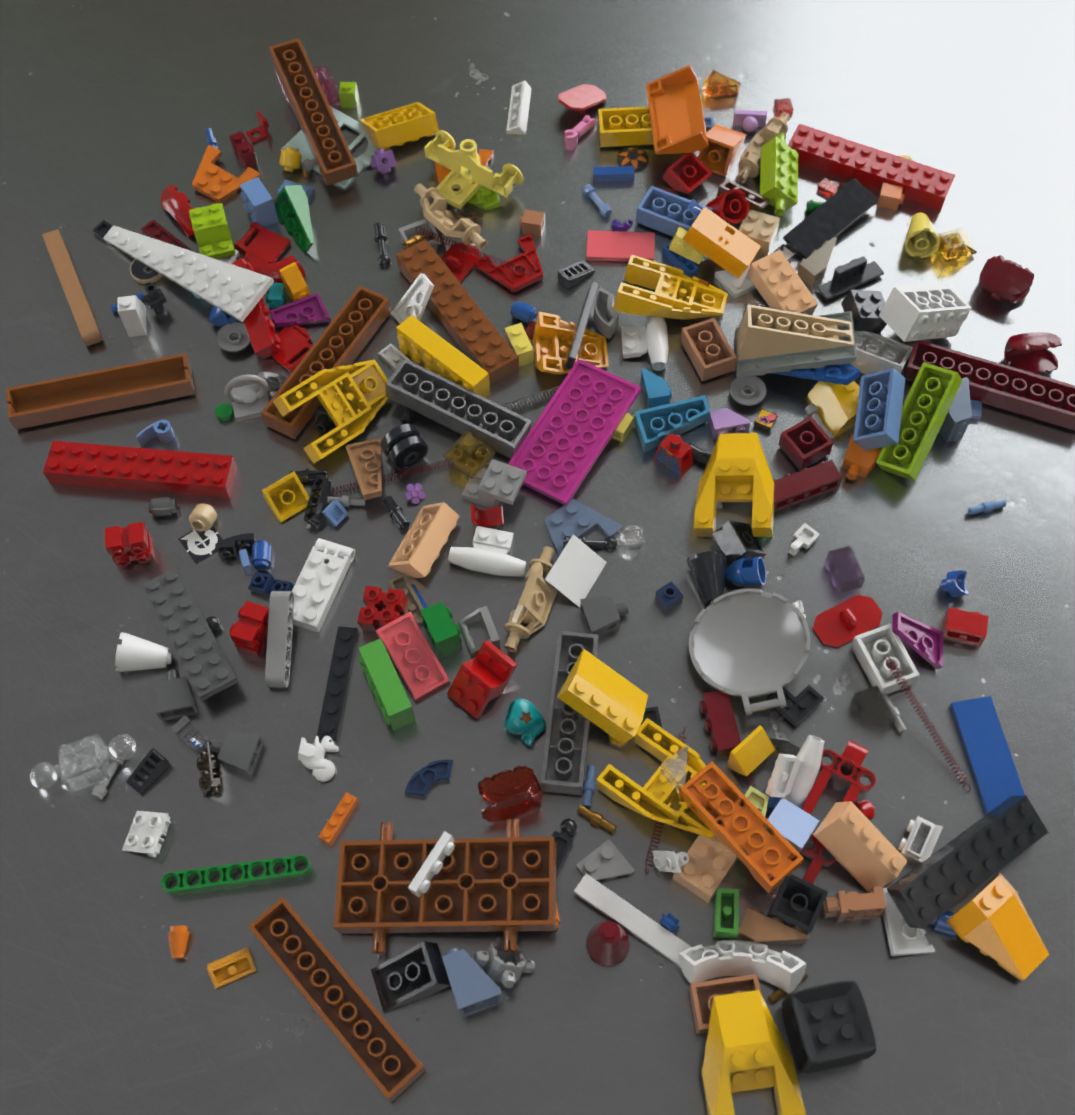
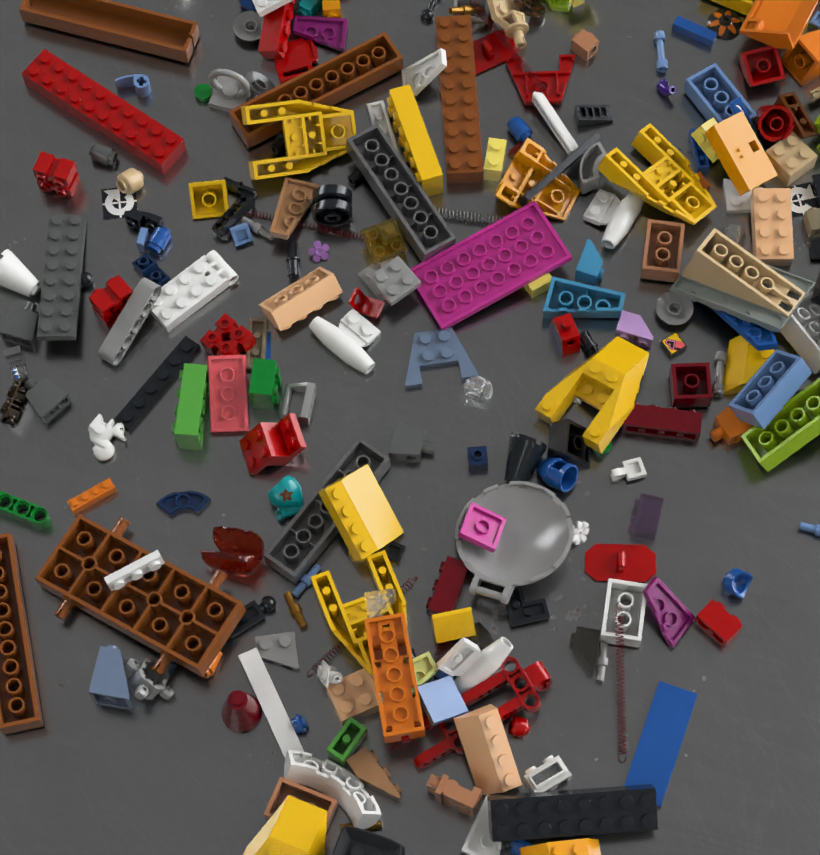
camera: 30 degrees right, 5 degrees up
black slope [371,941,451,1012] -> none
tan plate [504,546,557,652] -> none
white sticker [545,534,607,608] -> none
black pin [563,536,618,552] -> none
coral tile [586,230,655,262] -> none
black slope [768,874,828,934] -> none
none -> dark pink plate [458,502,507,553]
none -> white slope [532,92,579,156]

